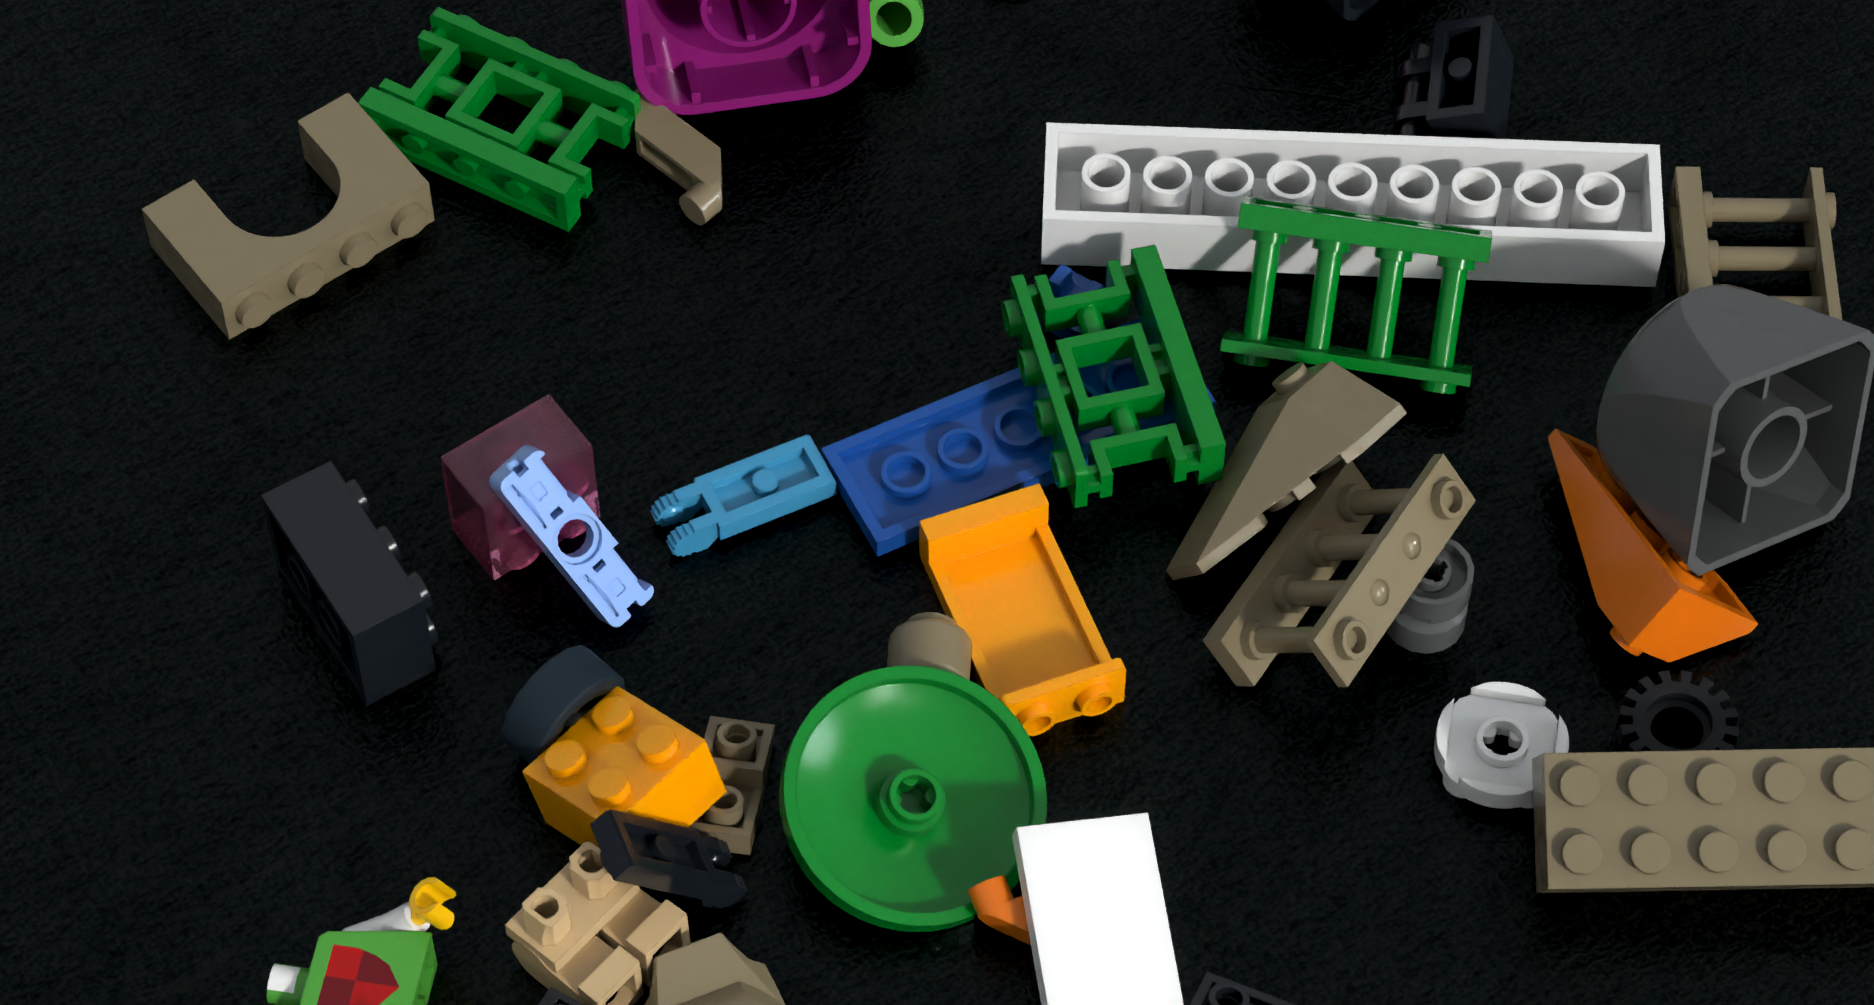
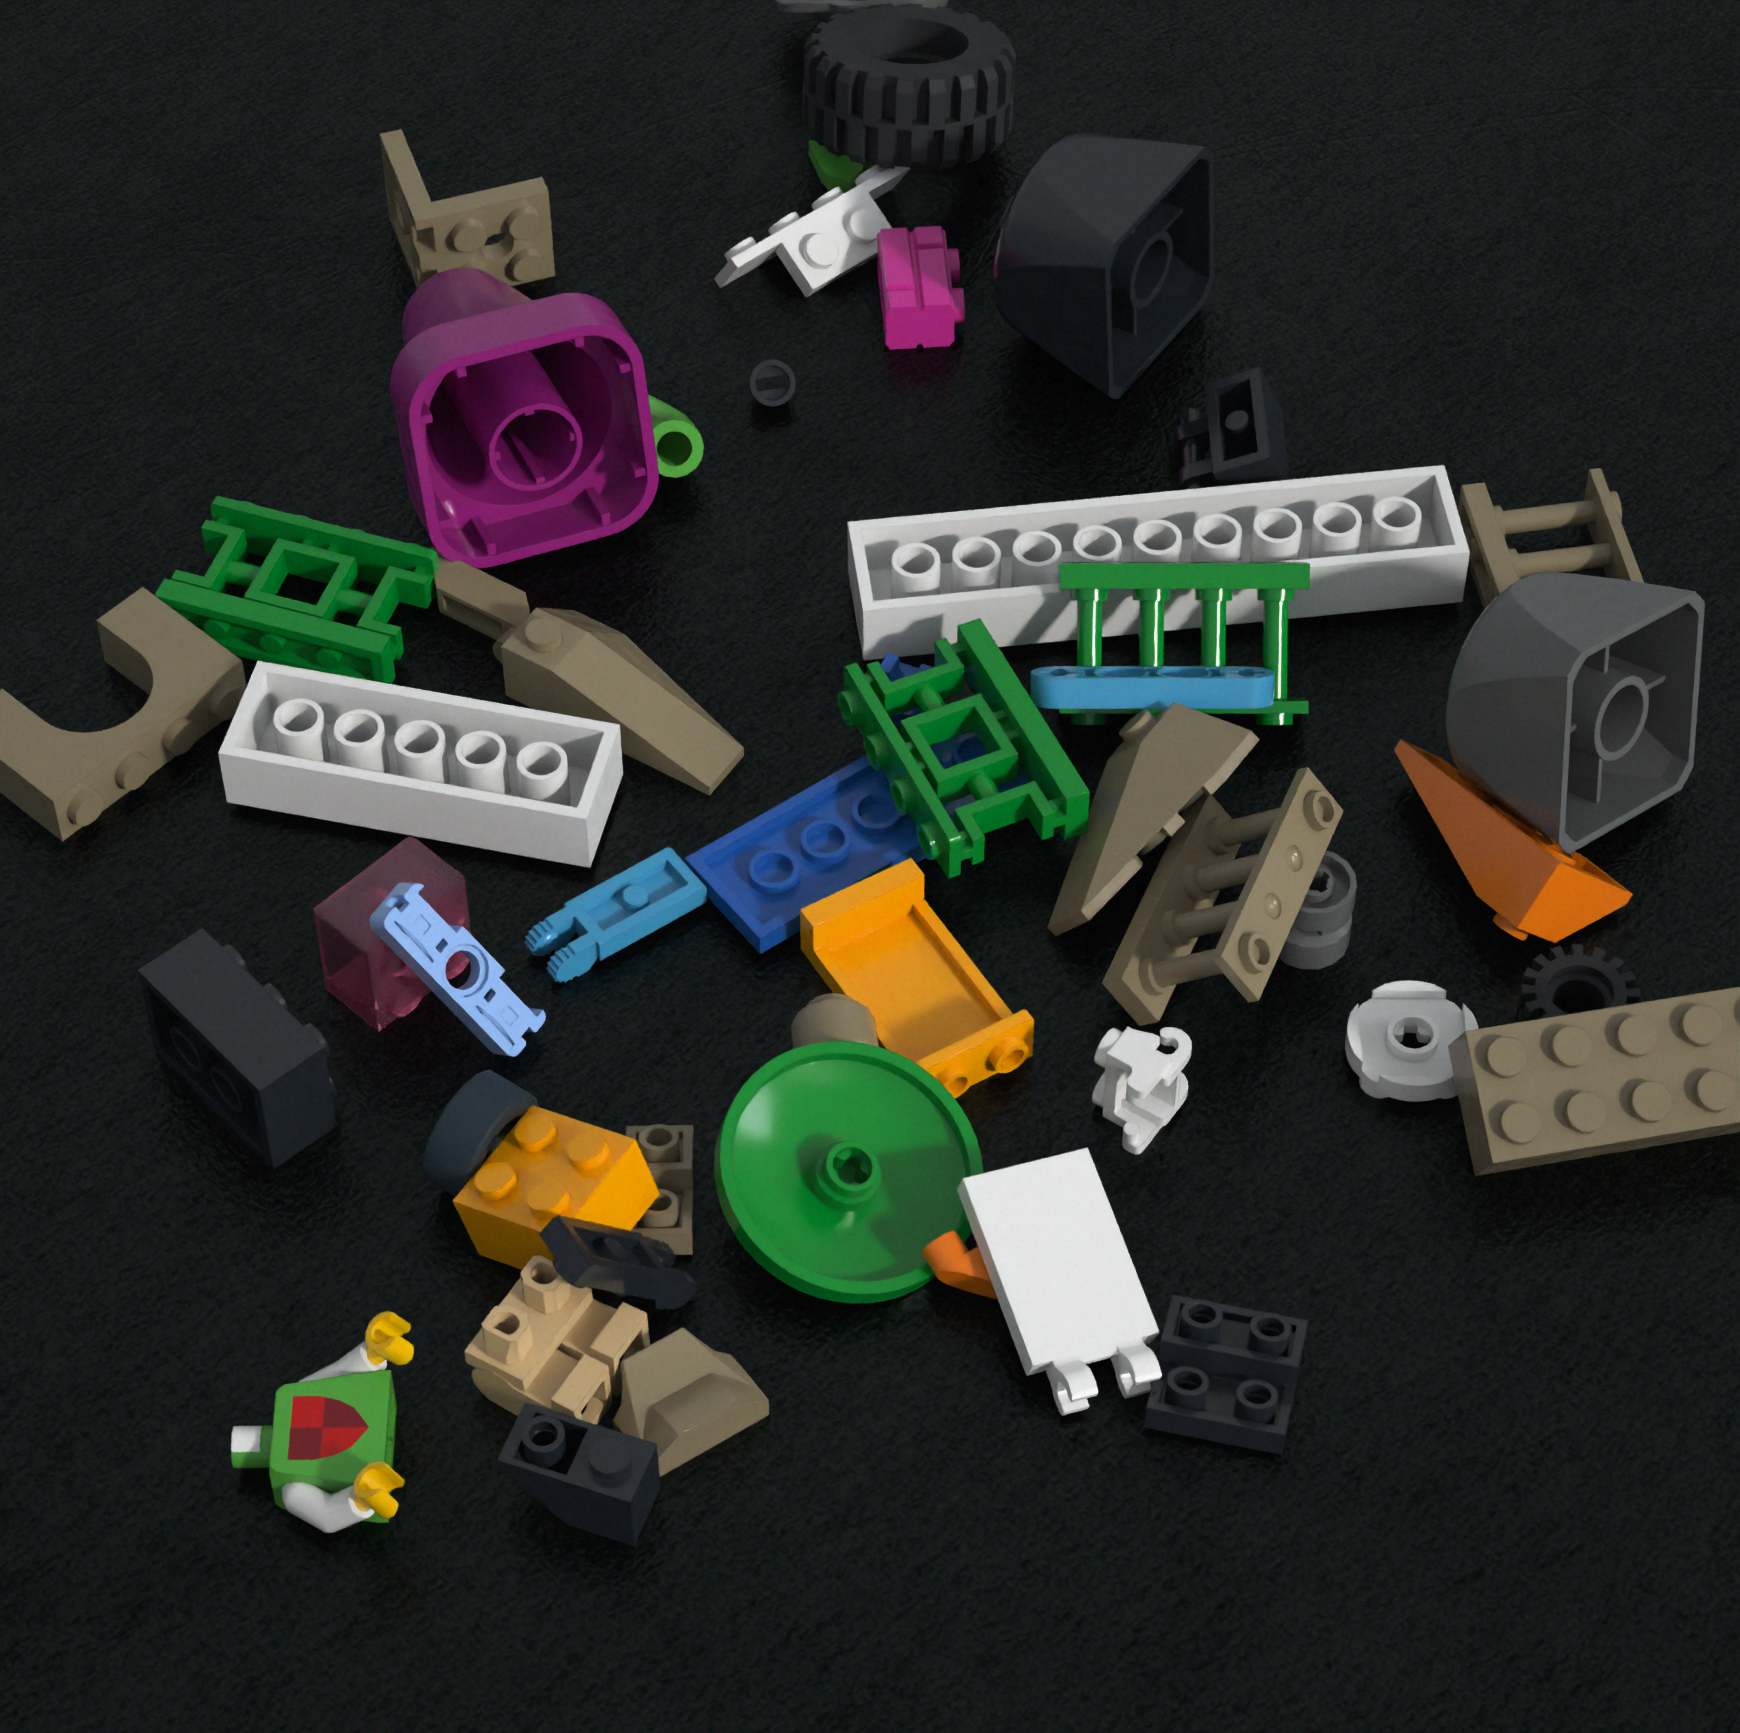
camera: 10 degrees left, 5 degrees down
none -> white brick [218,661,623,868]
none -> dark tan wedge [501,607,744,796]
none -> dark azure beam [1030,666,1274,709]
none -> white piece [1092,1027,1192,1155]

